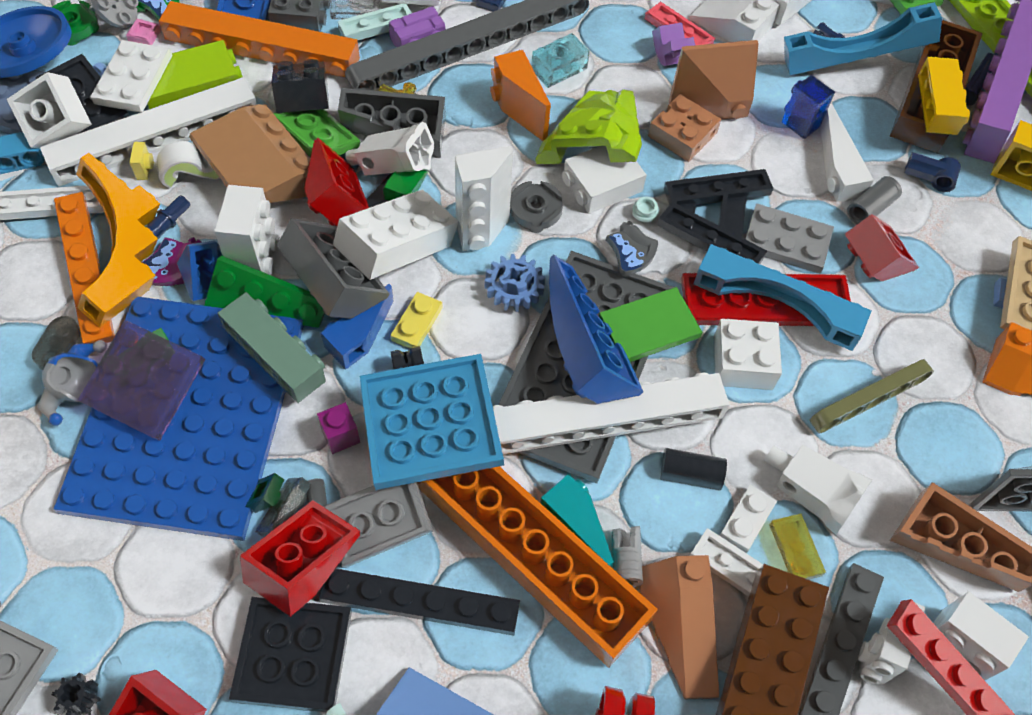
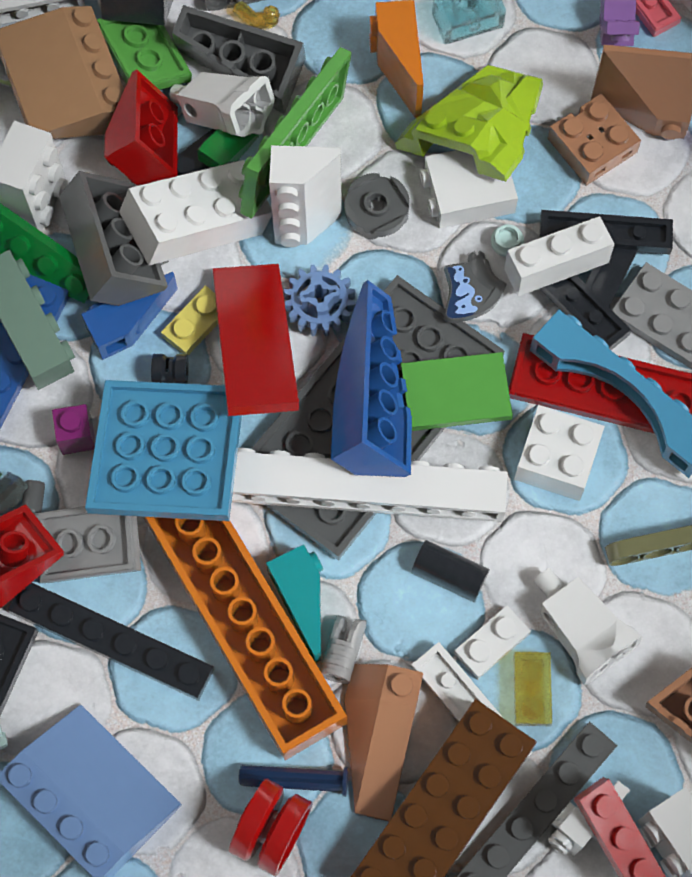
camera: 20 degrees right, 10 degrees up
none -> red tile [213,264,299,416]
none -> dark blue axle [238,765,348,797]
none -> bright green plate [239,47,352,219]
none -> white brick [504,216,614,296]

